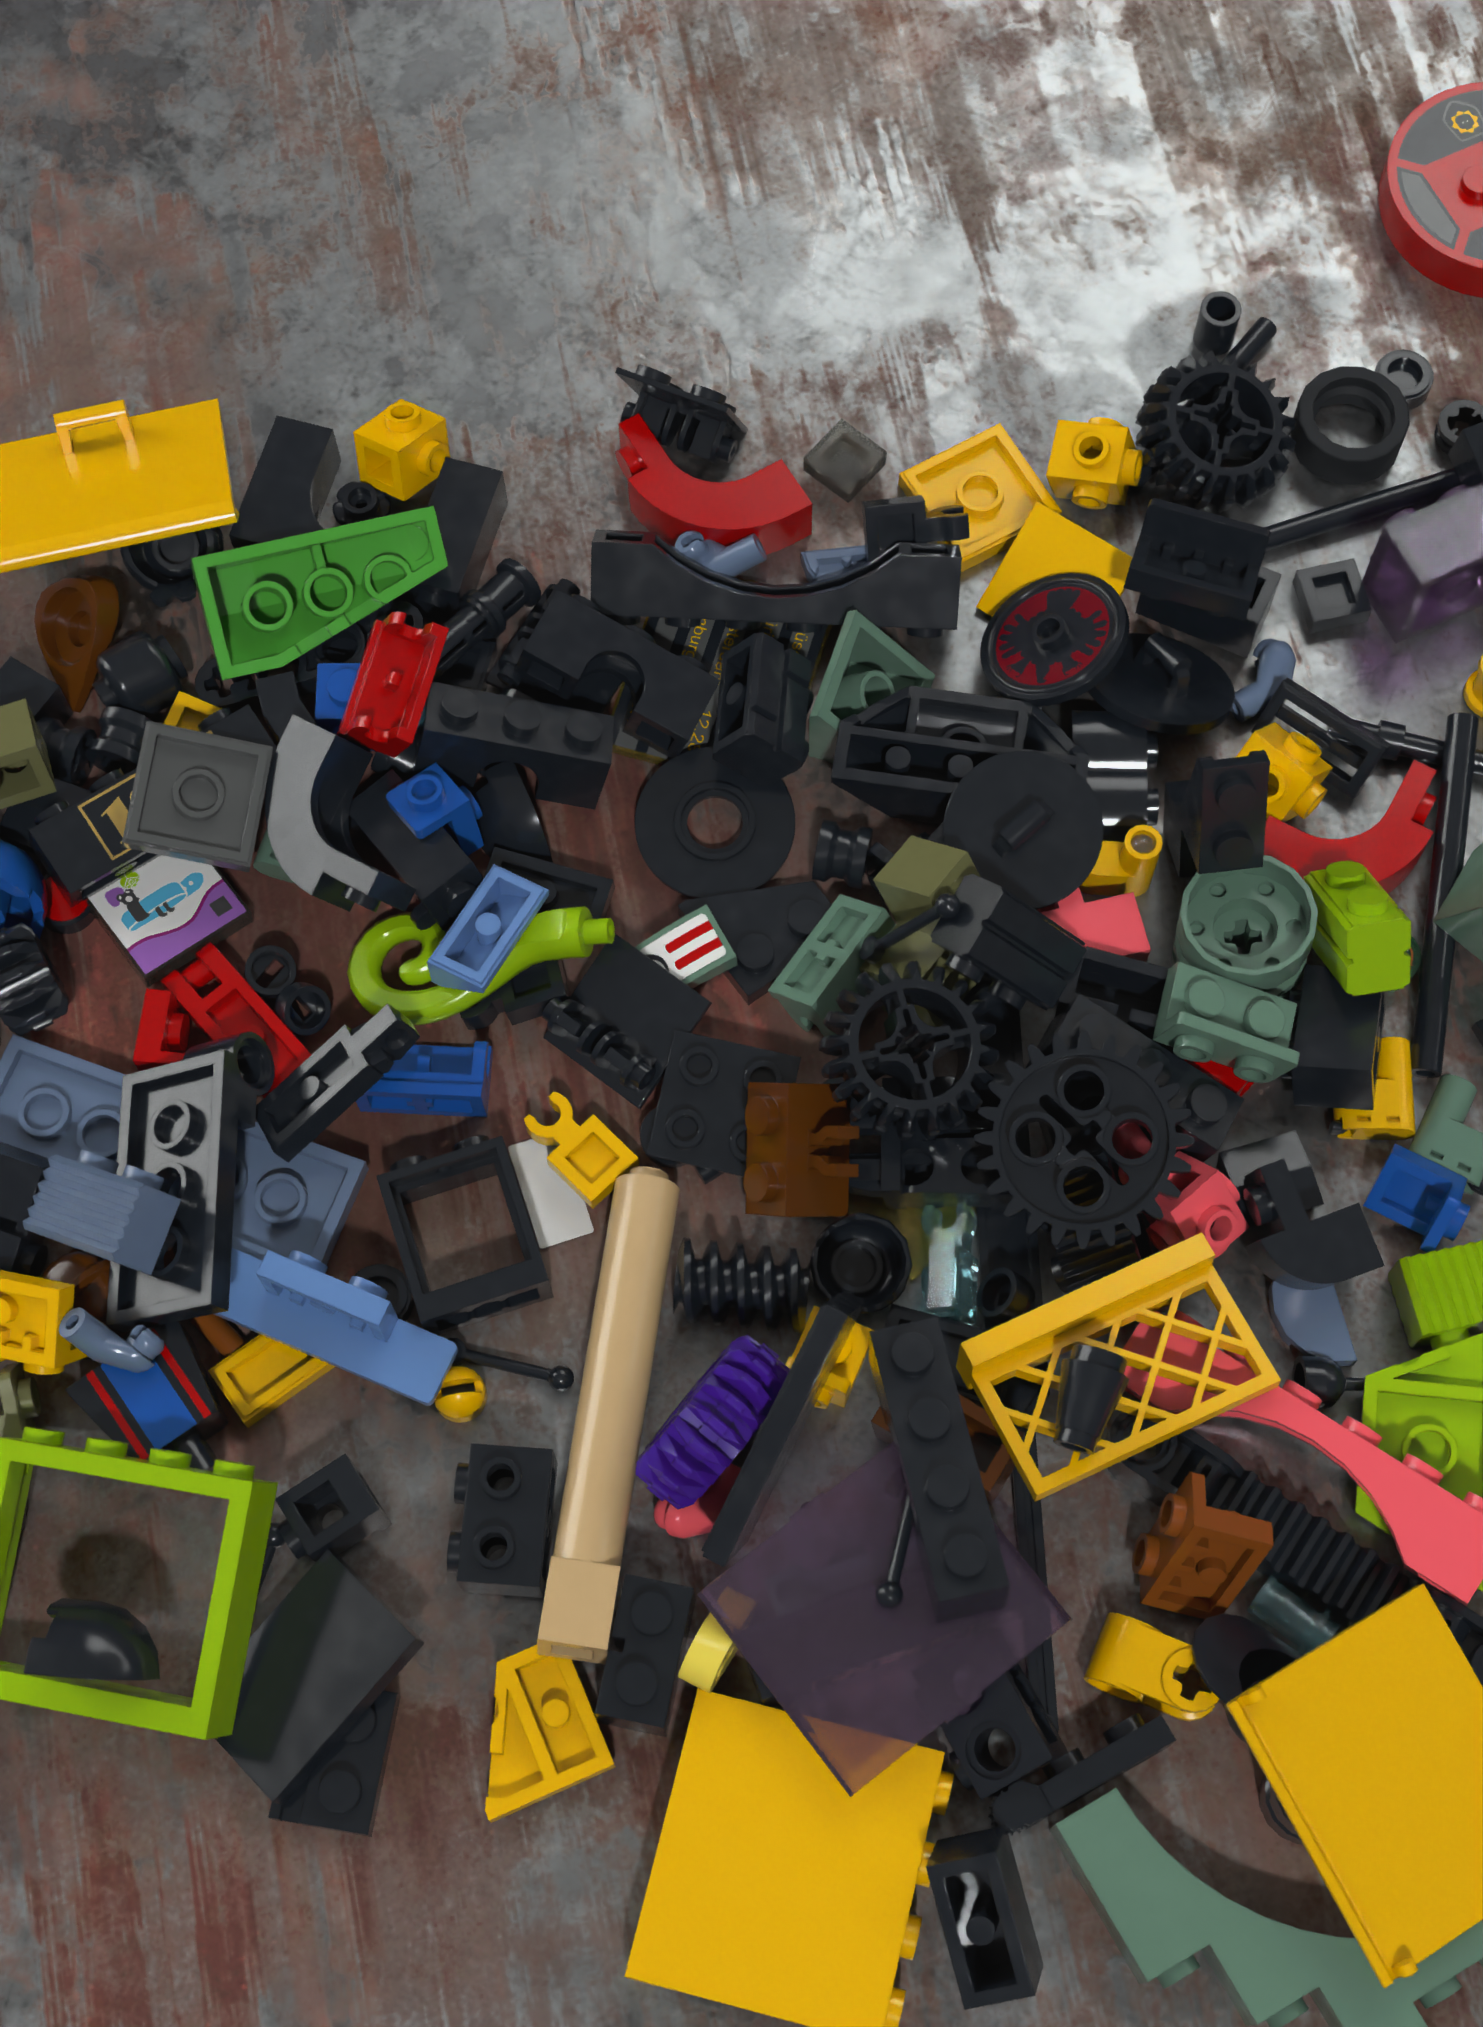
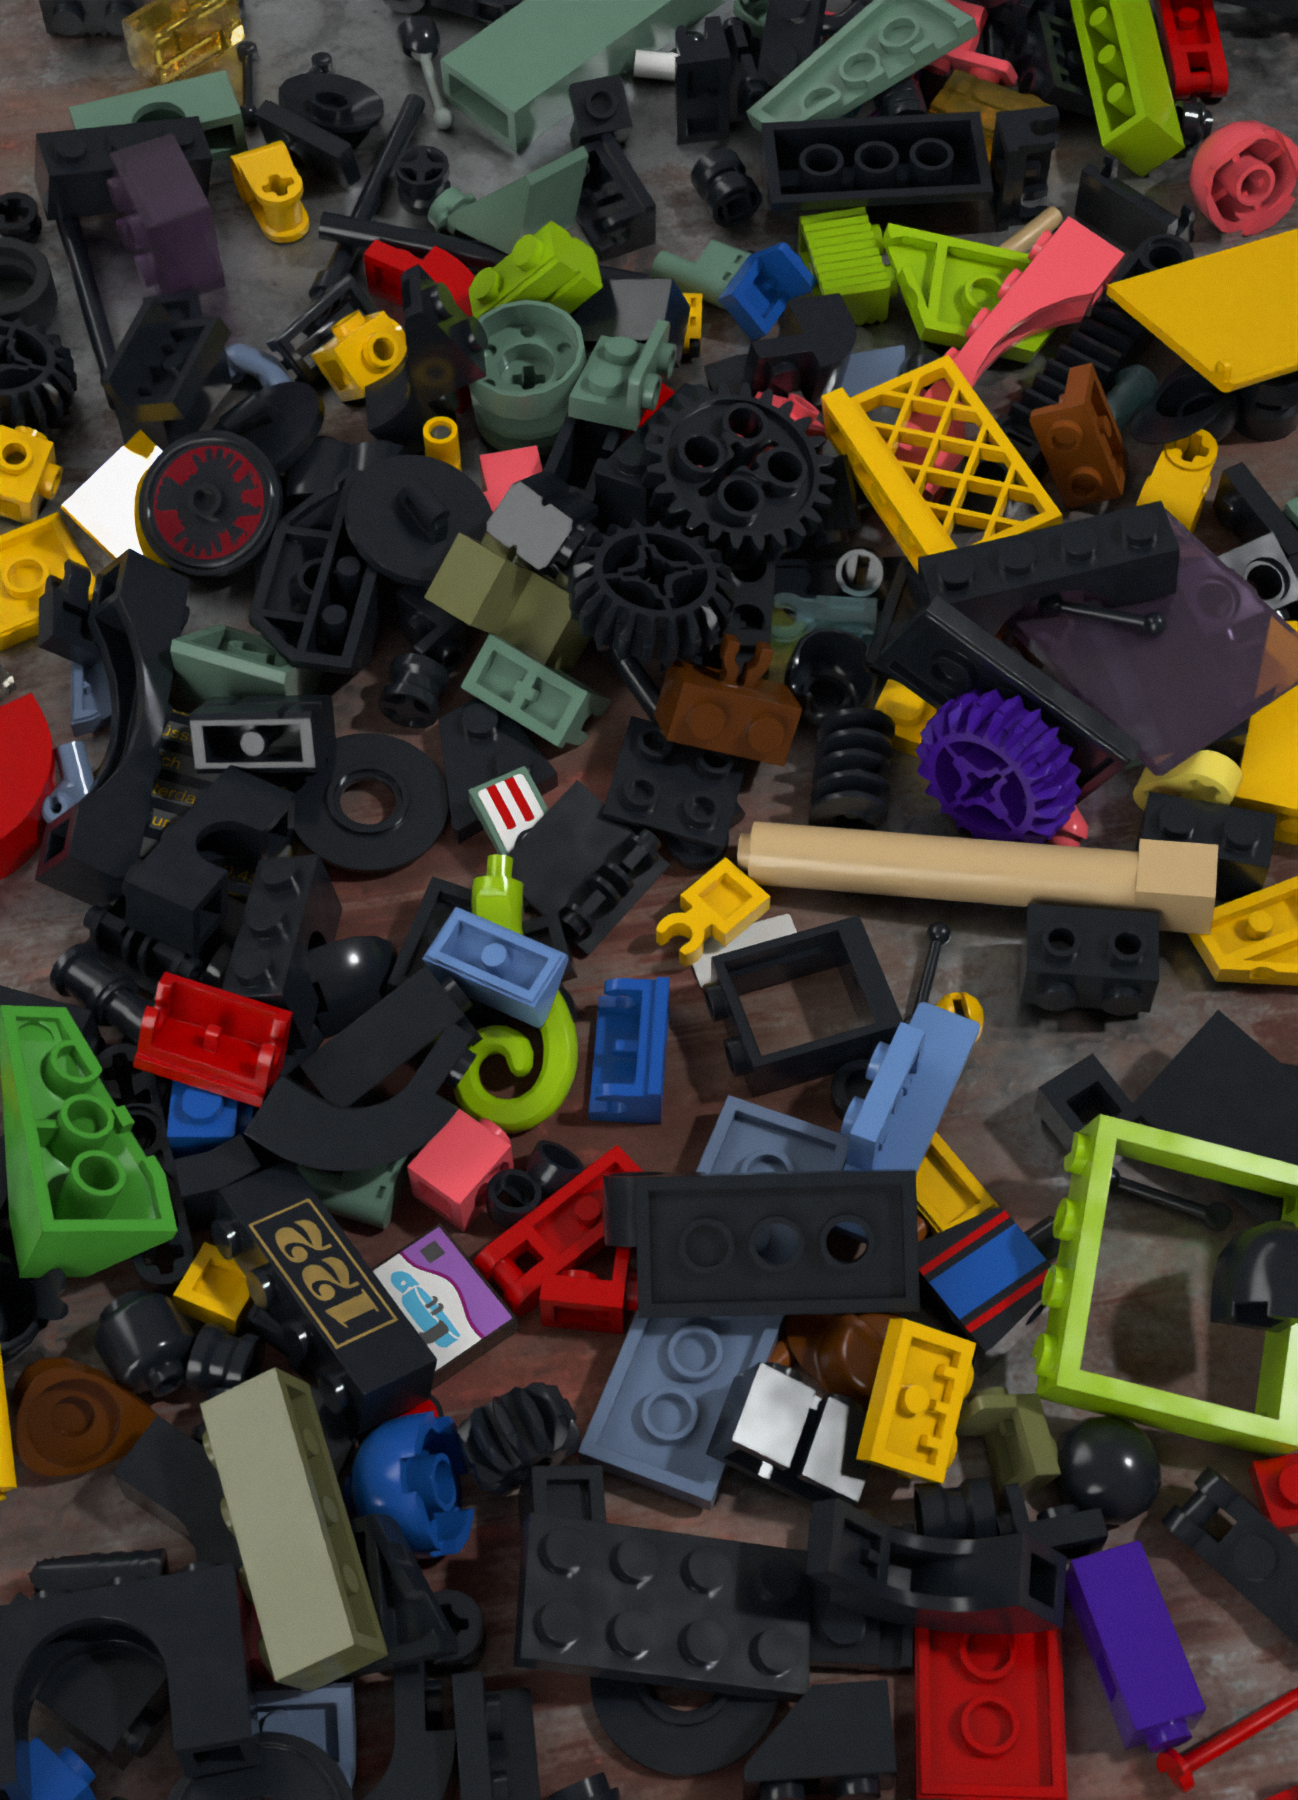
camera: 90 degrees left, 10 degrees down
sand blue brick [22,1150,181,1275] -> none
sand blue arm [59,1307,164,1373] -> none
dark grey tile [122,721,273,872] -> none
black hinge [256,1003,420,1163] -> none
blue bracket [386,762,484,856] -> none
black hinge [859,893,961,964] -> none
black cone [1053,1344,1129,1454] -> none
none -> coral brick [407,1109,514,1232]

